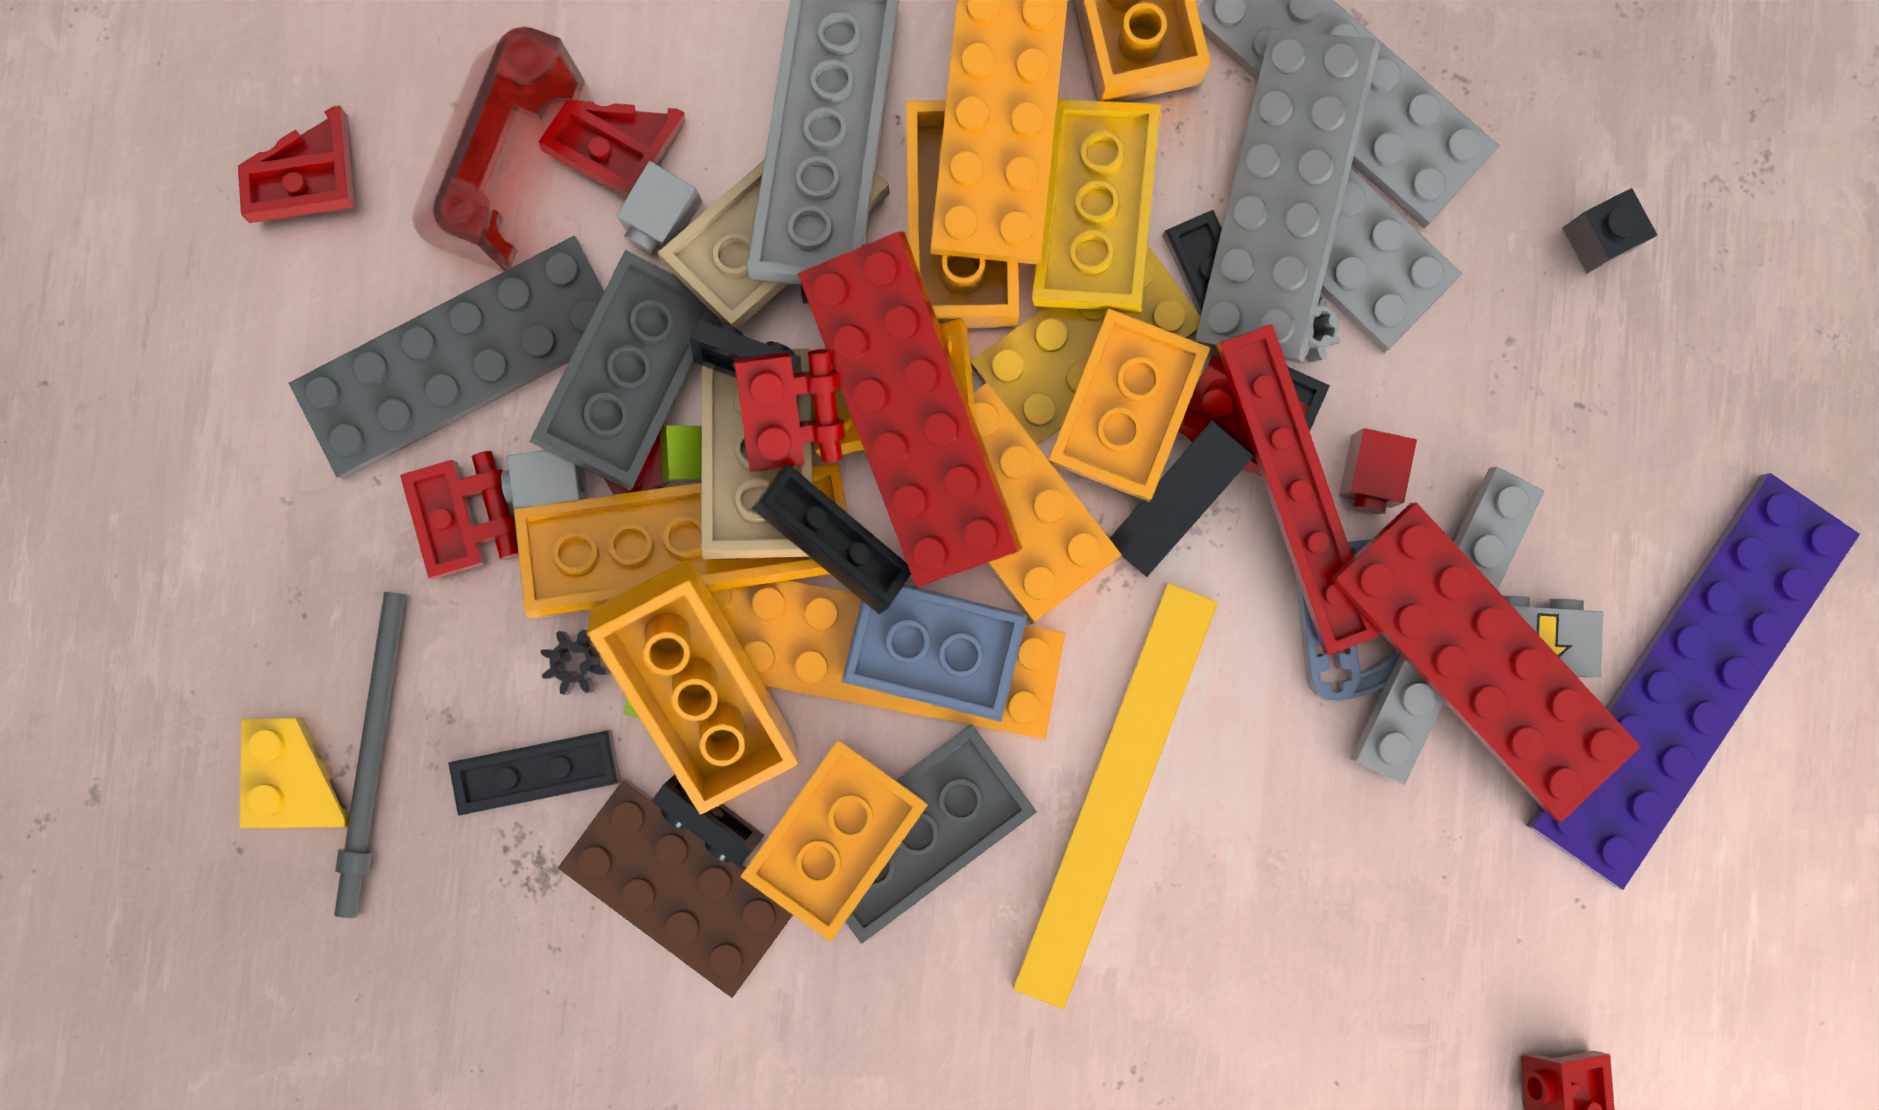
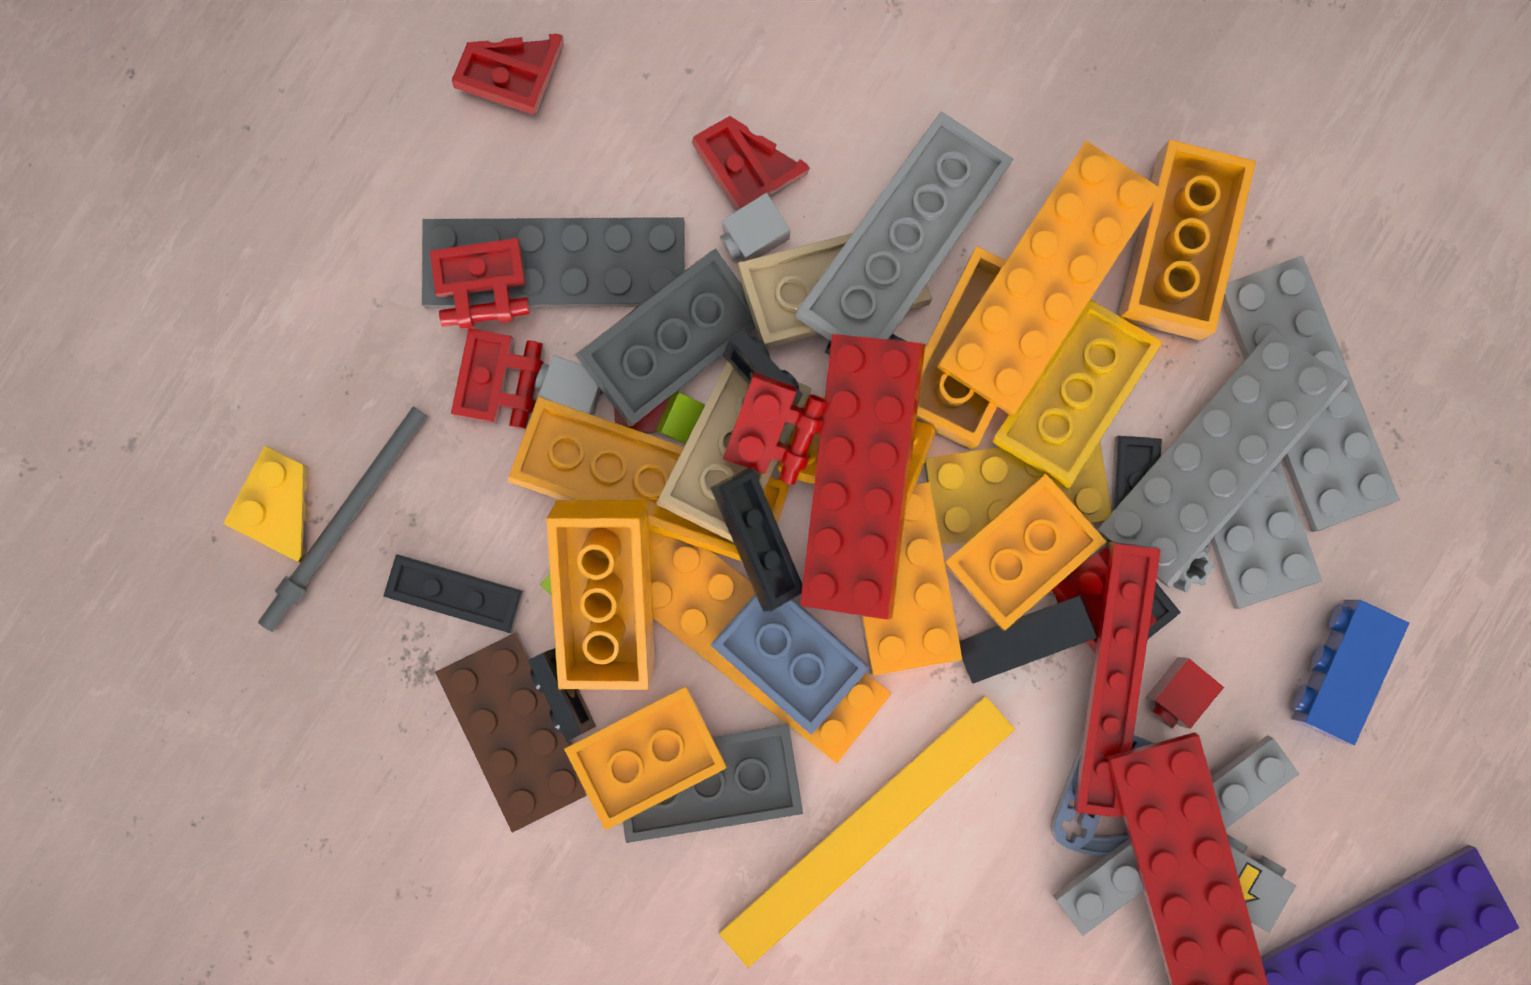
camera: 30 degrees right, 0 degrees up
clear red windscreen [412,27,585,272] -> none
black gear [540,629,610,695] -> none
black brick [1562,188,1658,274] -> none
none -> red plate [430,238,531,329]
none -> blue brick [1292,600,1409,746]

